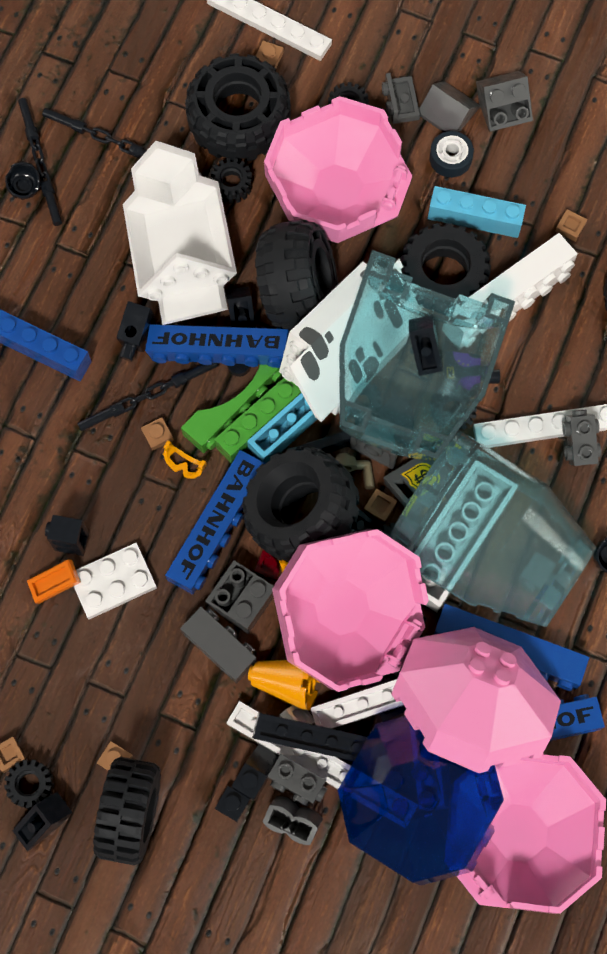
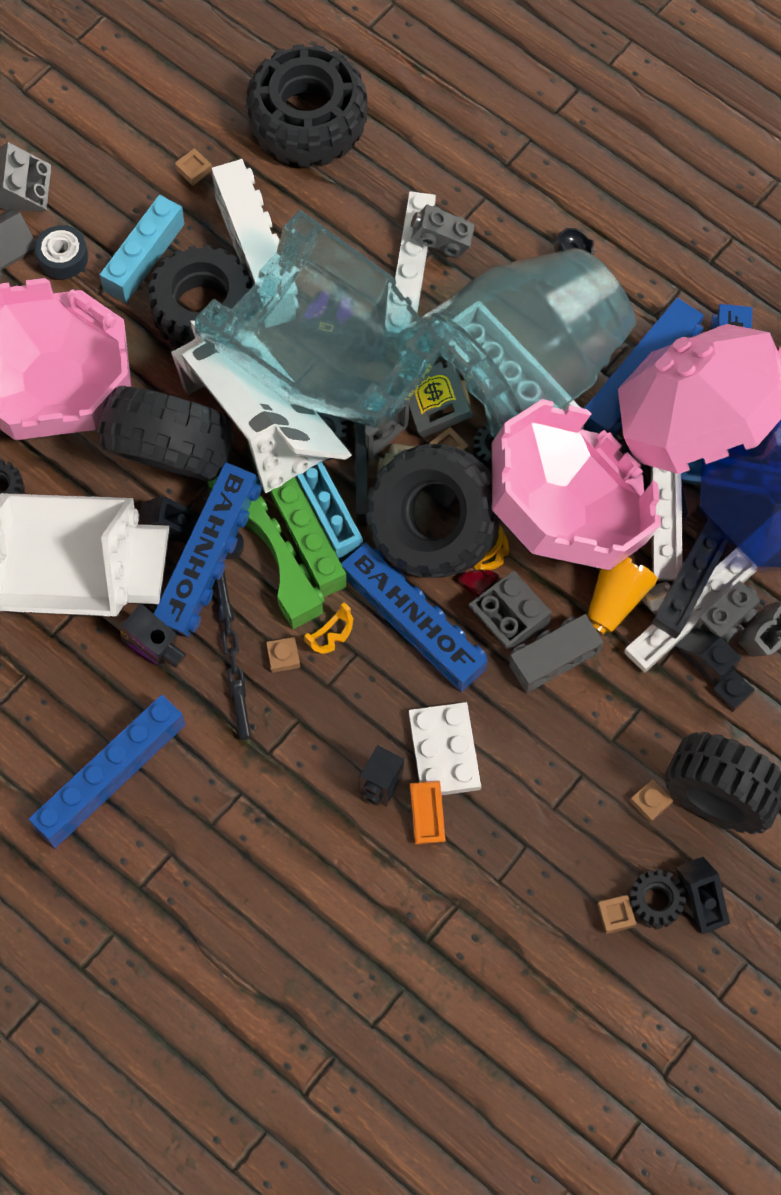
camera: 75 degrees left, 5 degrees down
black slope [409,315,443,376] -> none

